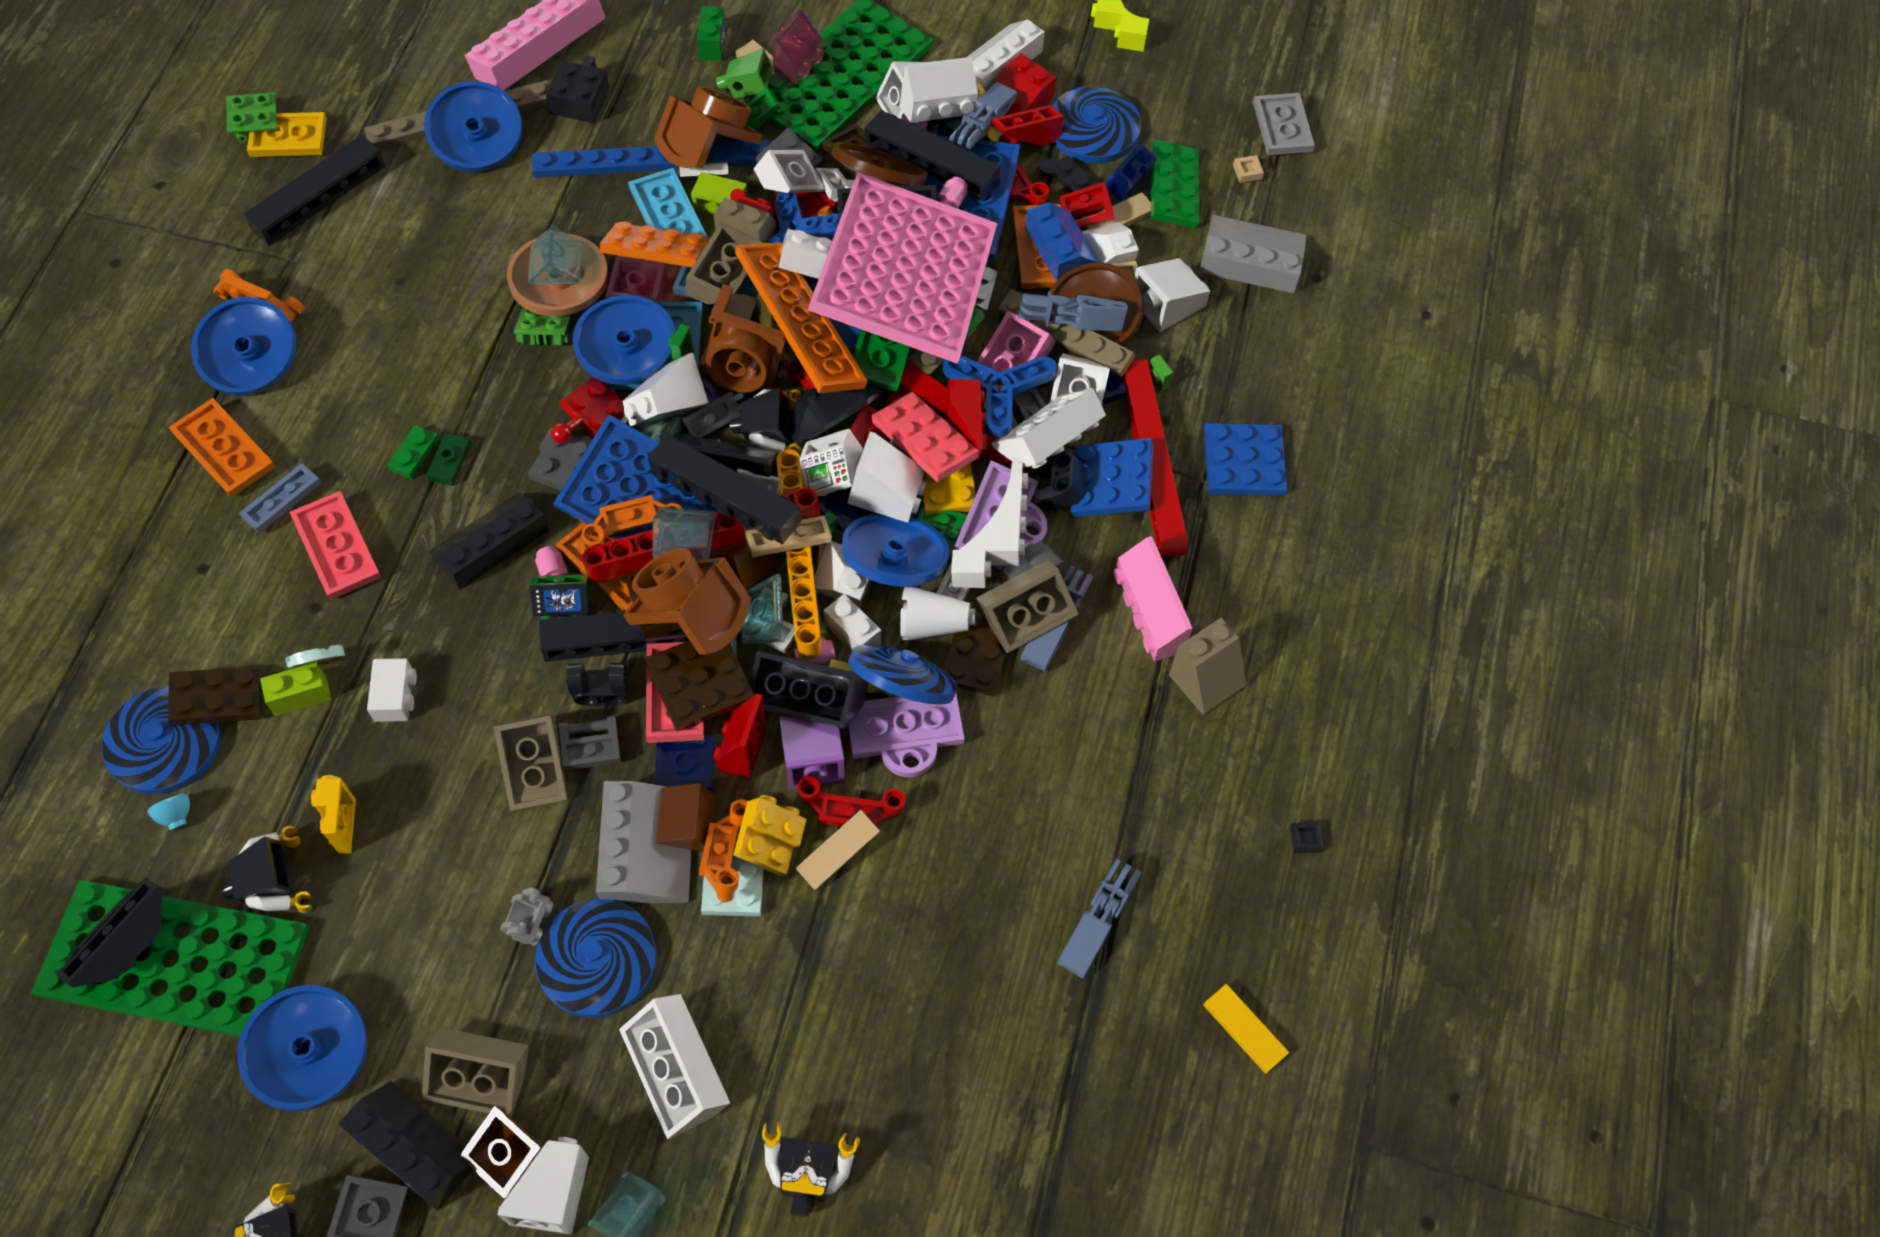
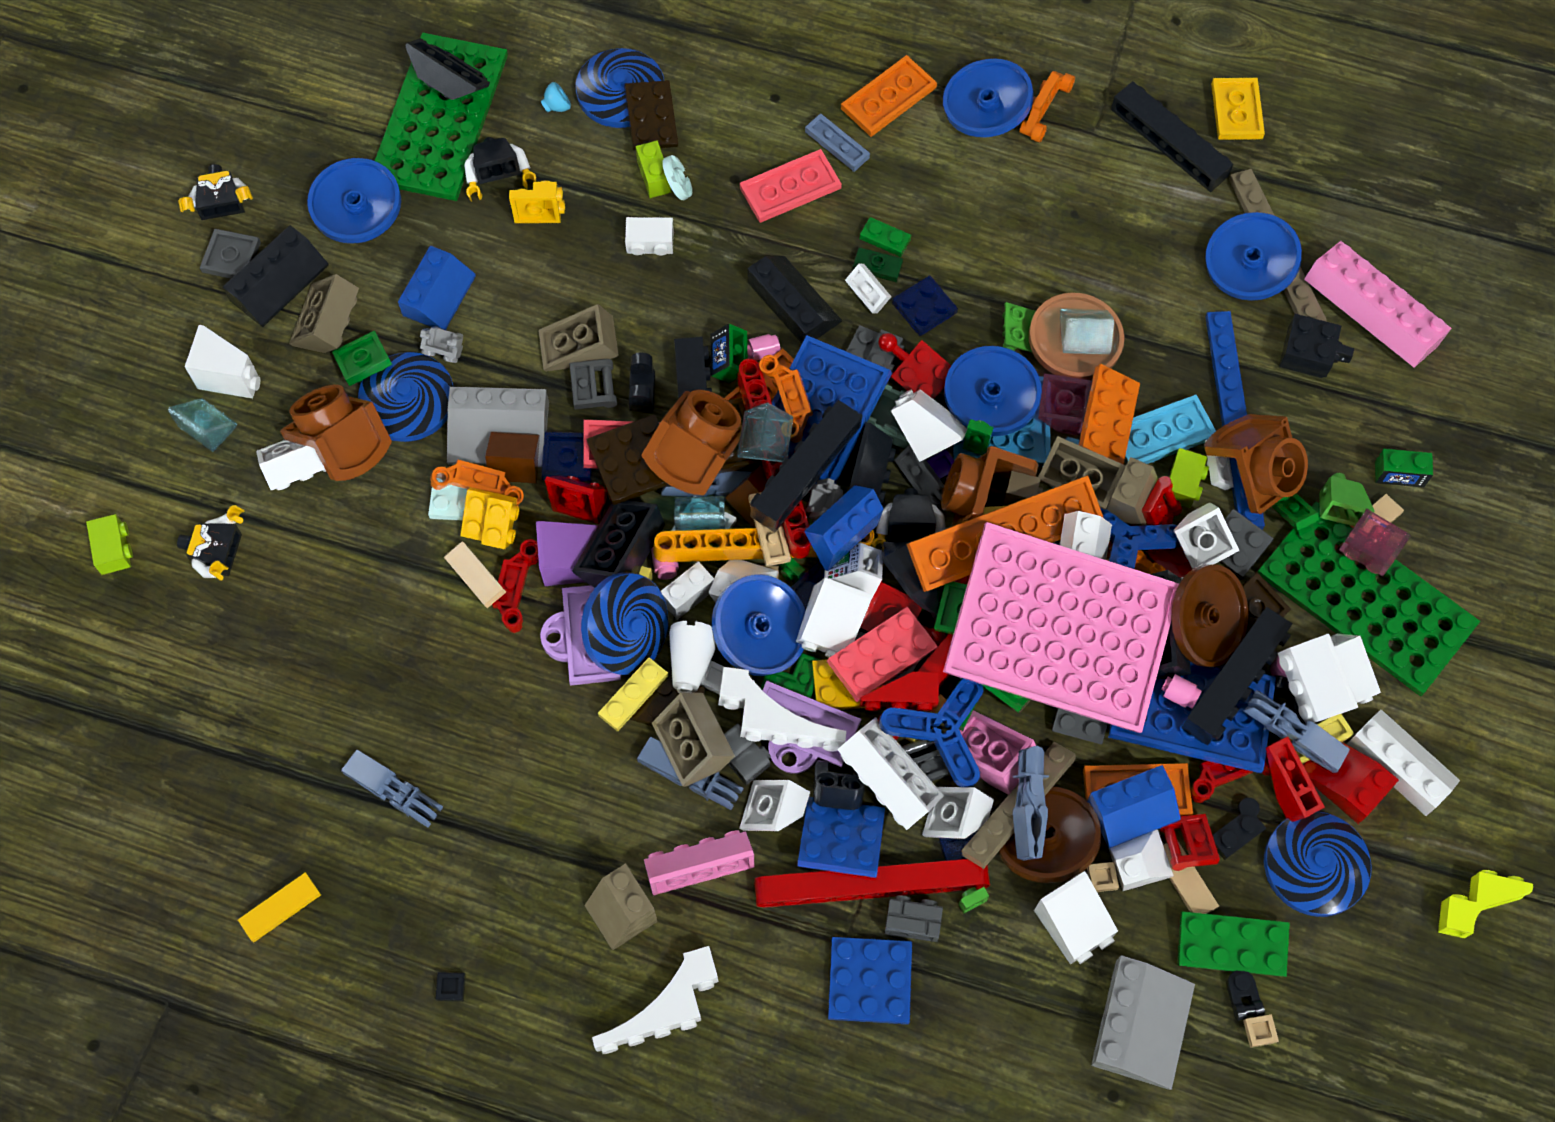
camera: 95 degrees right, 5 degrees up
bright green hinge [226,92,277,142] -> none
reddish brown slope [460,1106,543,1198] -> none
clear blue brick [1105,143,1158,201] -> none
light grey plate [1253,93,1315,155] -> none
none -> dark orange piece [280,385,392,481]
none -> green plate [332,330,392,386]
none -> blue slope [398,246,476,330]
none -> white arch [592,946,718,1054]
none -> light yellow plate [598,658,668,732]
none -> white slope [739,780,810,831]
none -> blue slope [804,485,884,571]
none -> white plate [845,264,891,314]
none -> dark grey brick [885,895,943,942]
none -> clear blue plate [892,275,958,336]
none -> black plate [1226,970,1265,1021]

